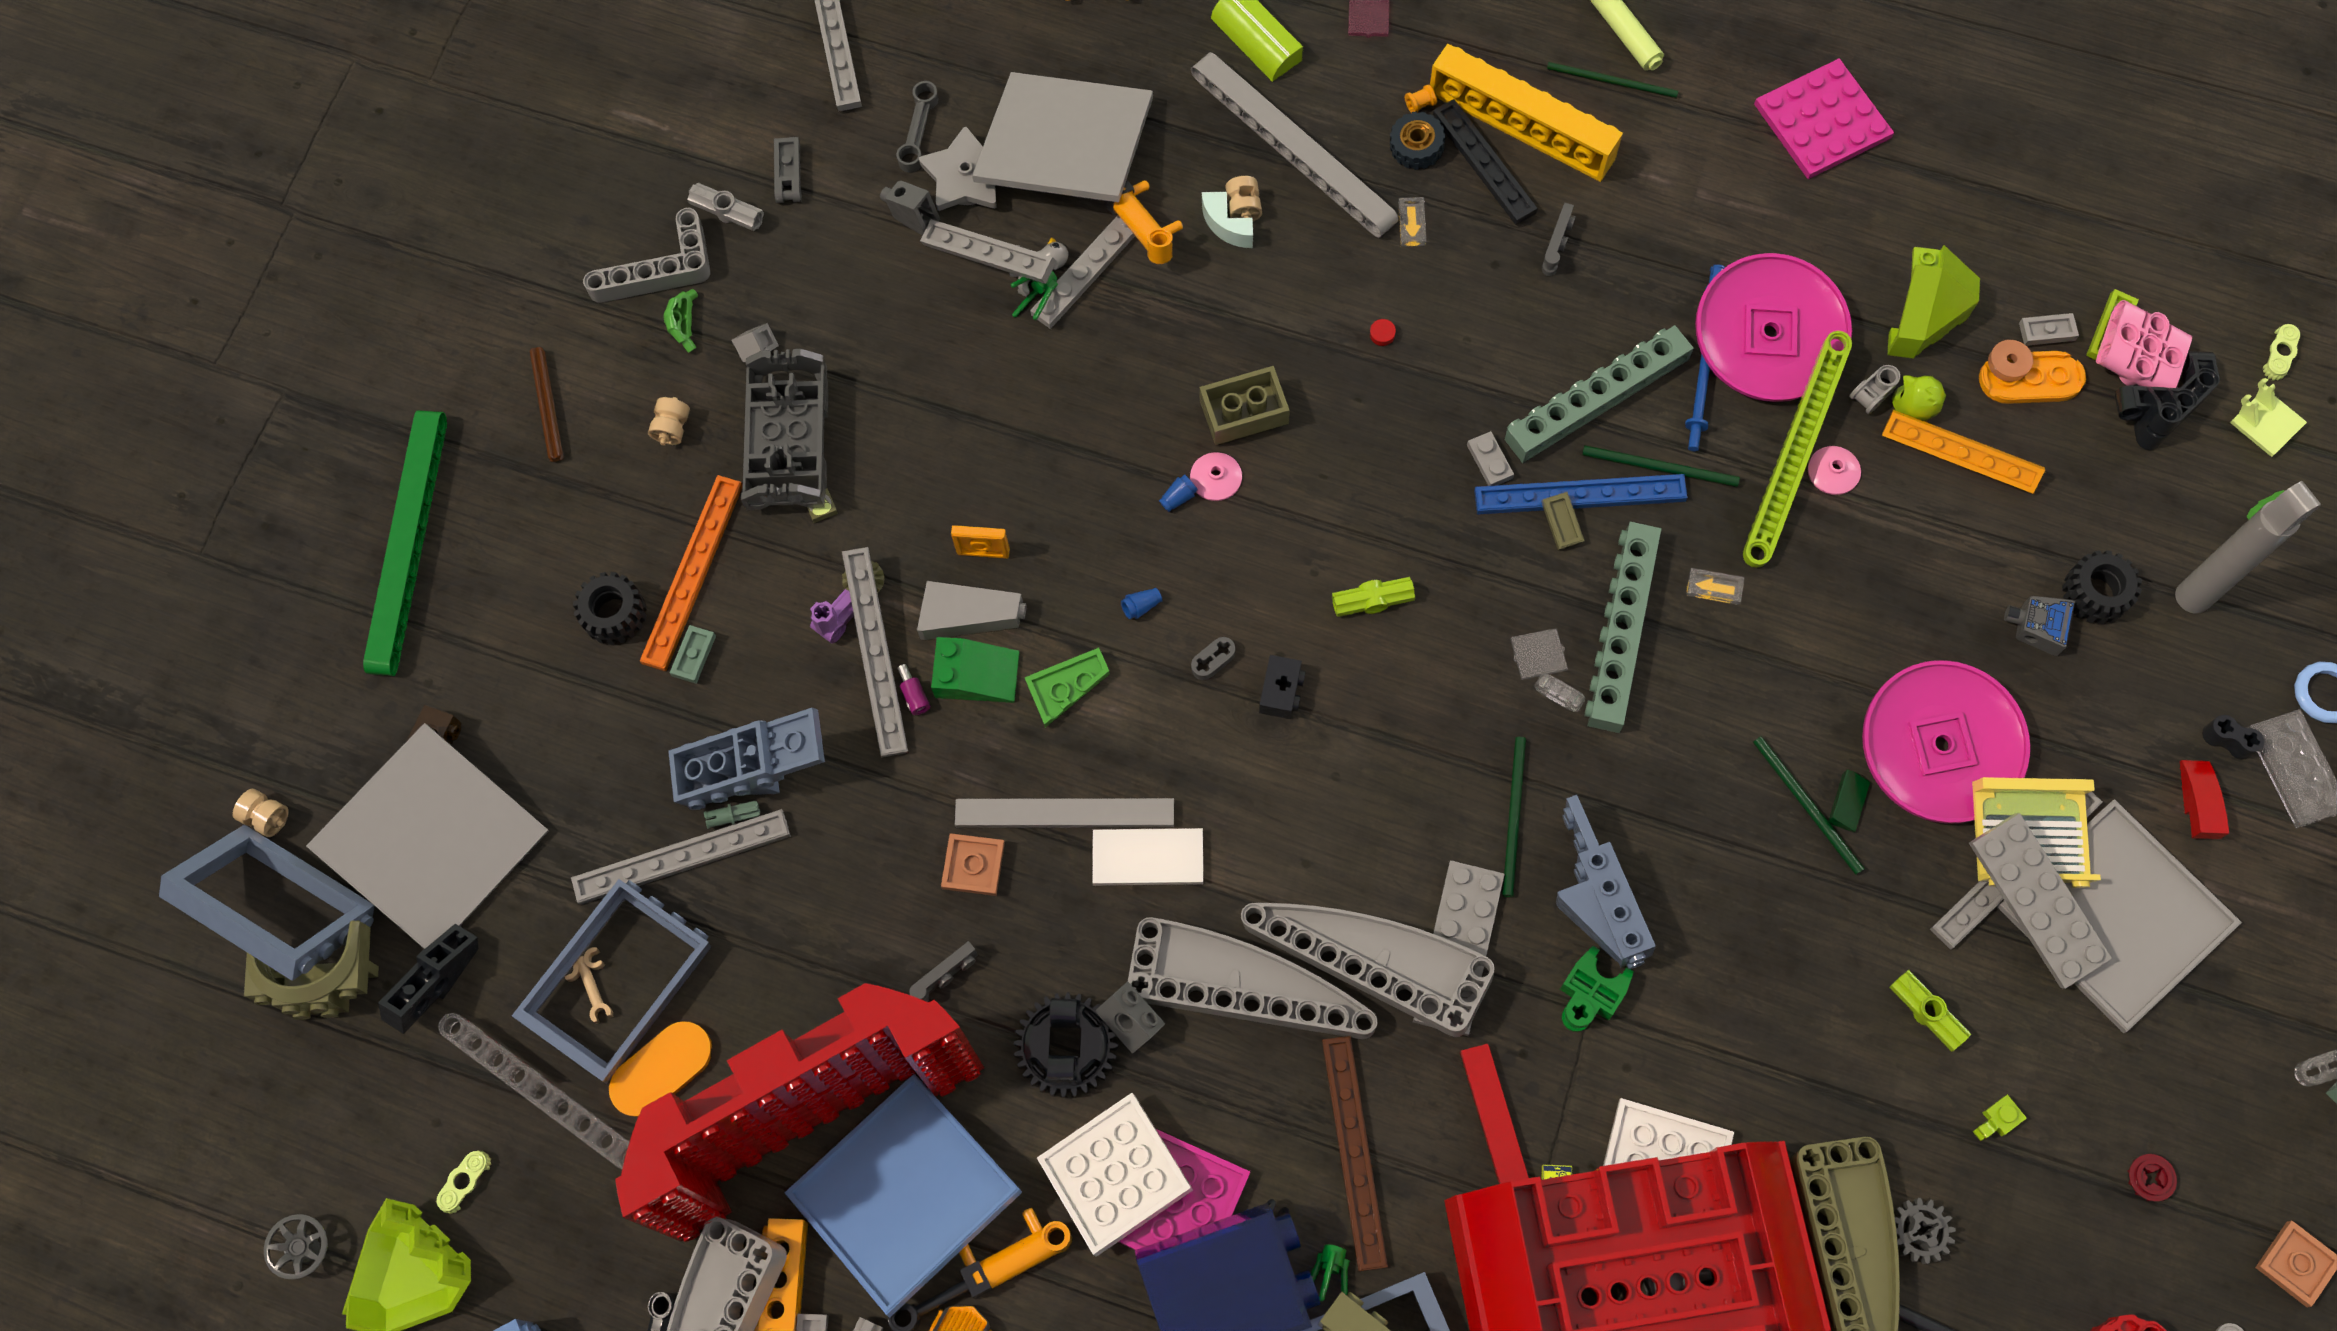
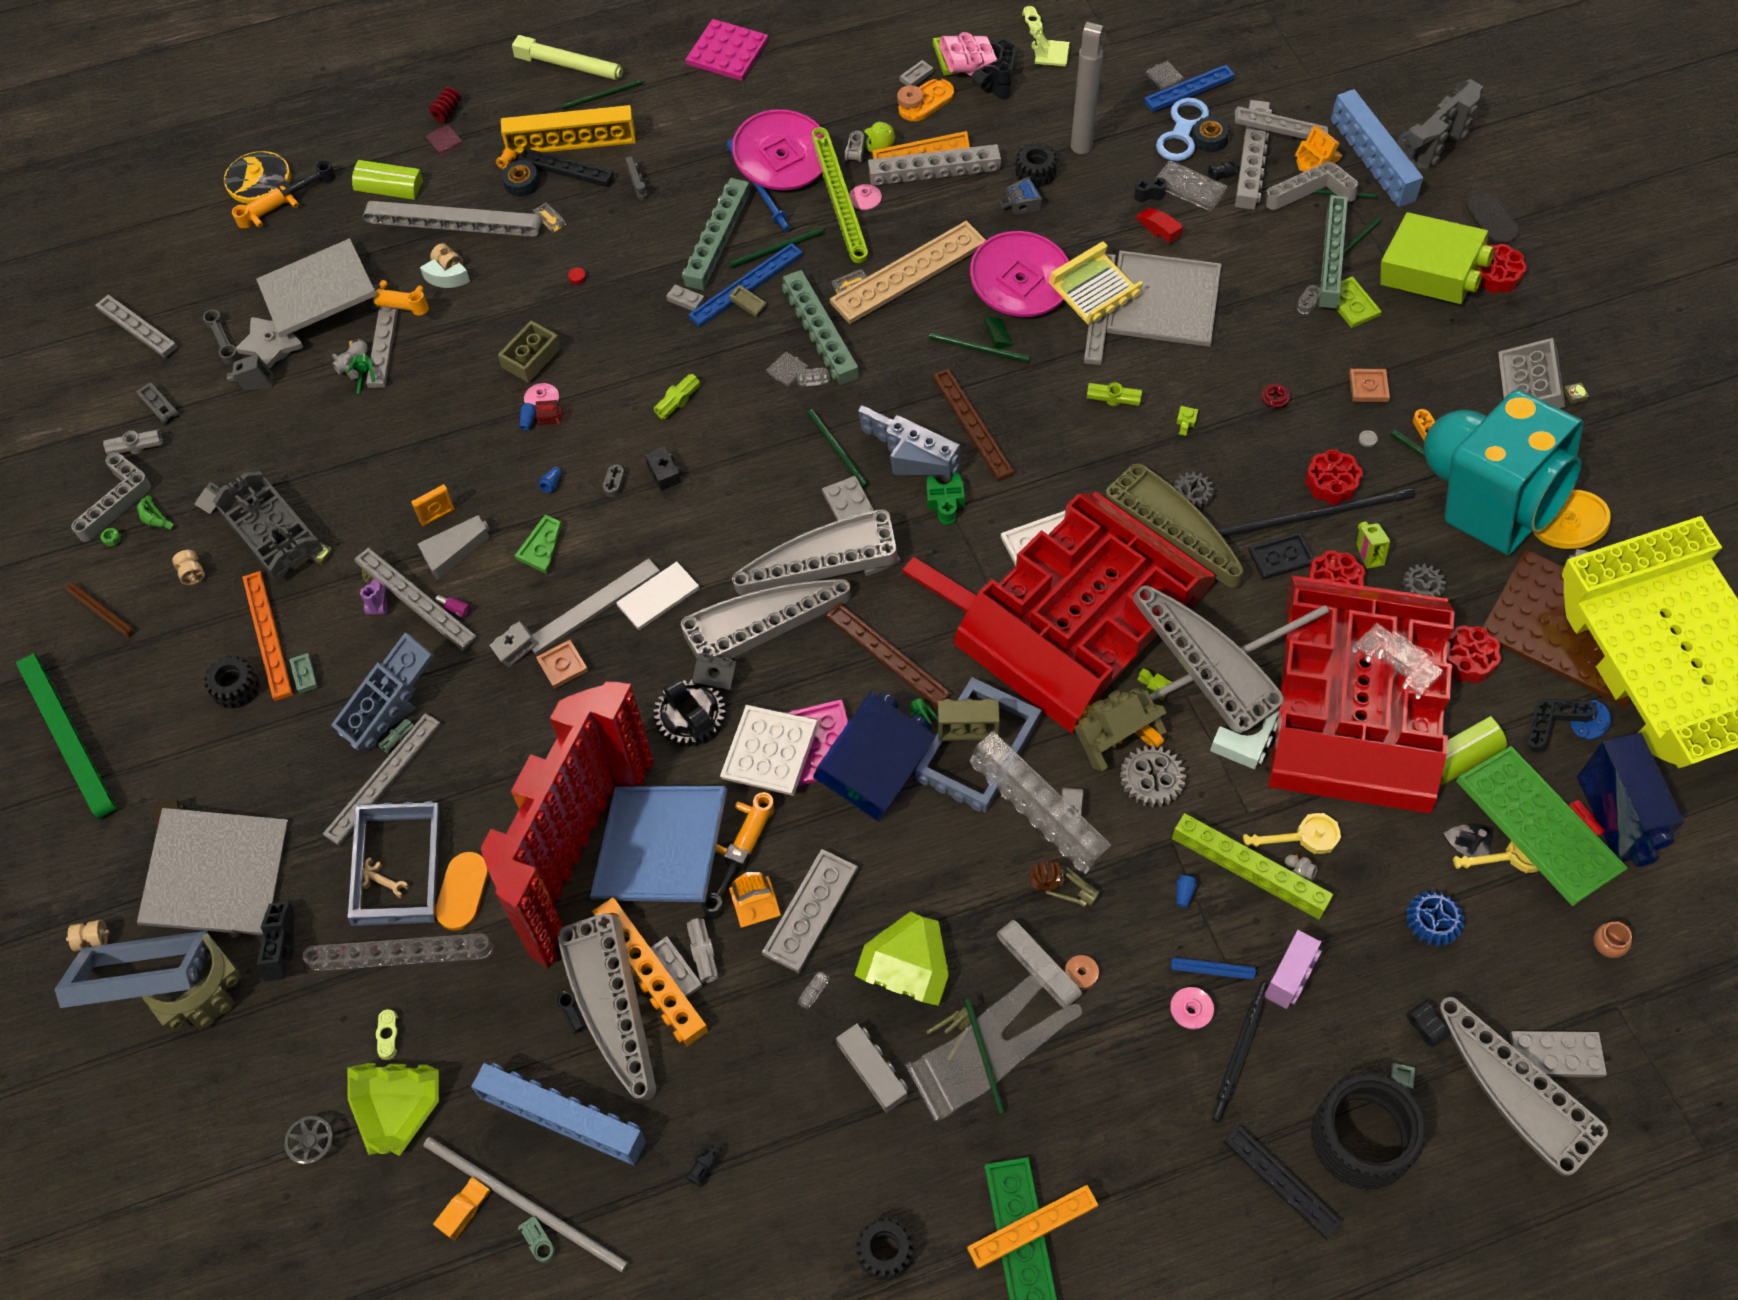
camera: 40 degrees left, 10 degrees down
light grey plate [920,219,1056,284] -> none
green slope [931,637,1020,703] -> none
lime panel [1887,245,1980,358] -> none
light grey plate [1969,813,2112,989] -> none
none -> bright green tile [101,528,121,547]
none -> light grey brick [489,622,539,667]
none -> clear red brick [536,400,563,425]
none -> tan plate [830,221,986,324]
none -> light grey brick [868,144,1001,186]
none -> reddish brown tile [933,368,1014,481]

